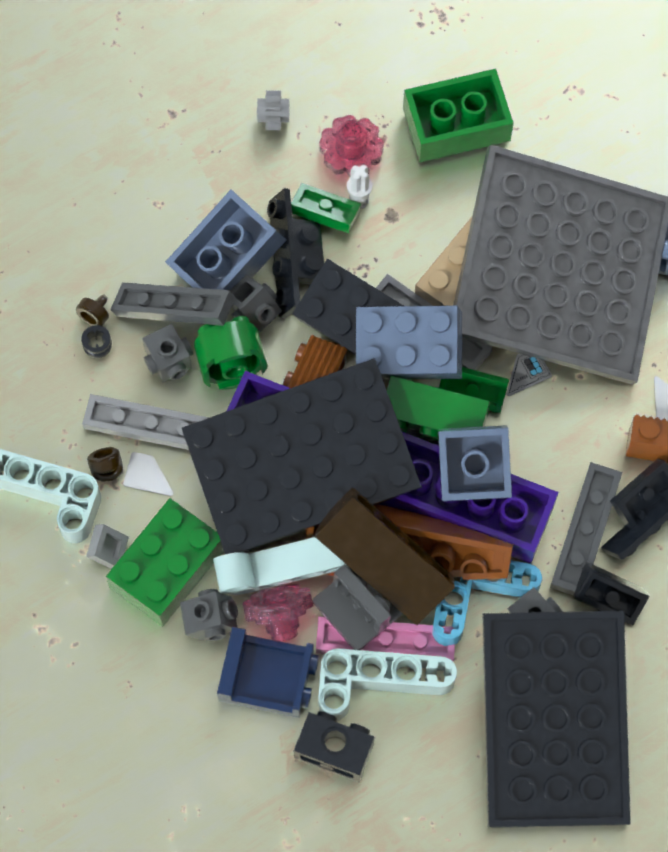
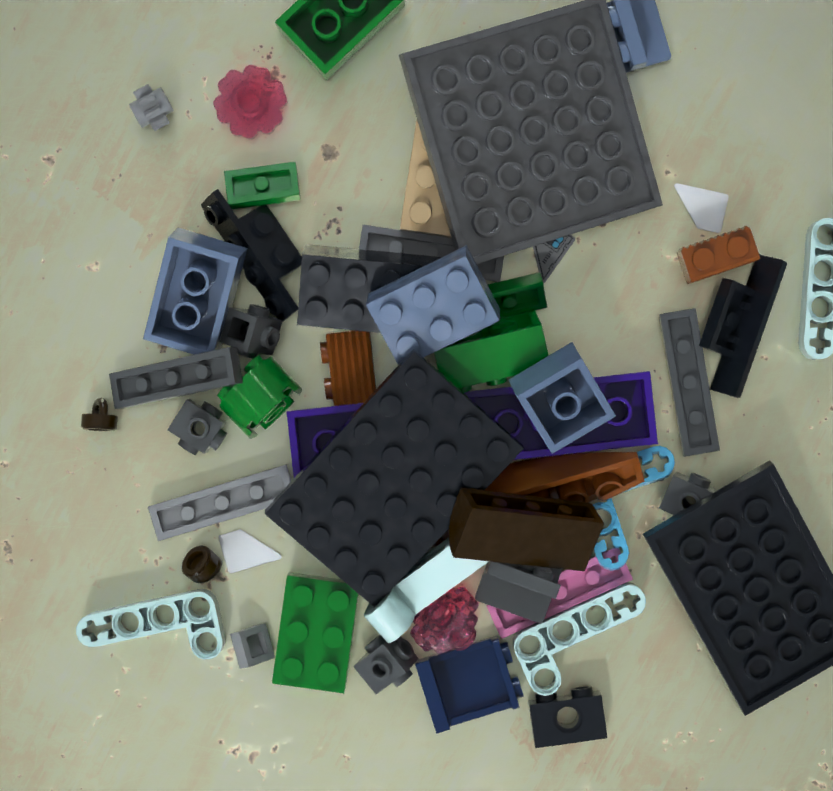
camera: 30 degrees left, 20 degrees up
black bush [81,325,112,358] -> none
white axle [347,164,372,209] -> none
black slope [574,562,650,625] -> none

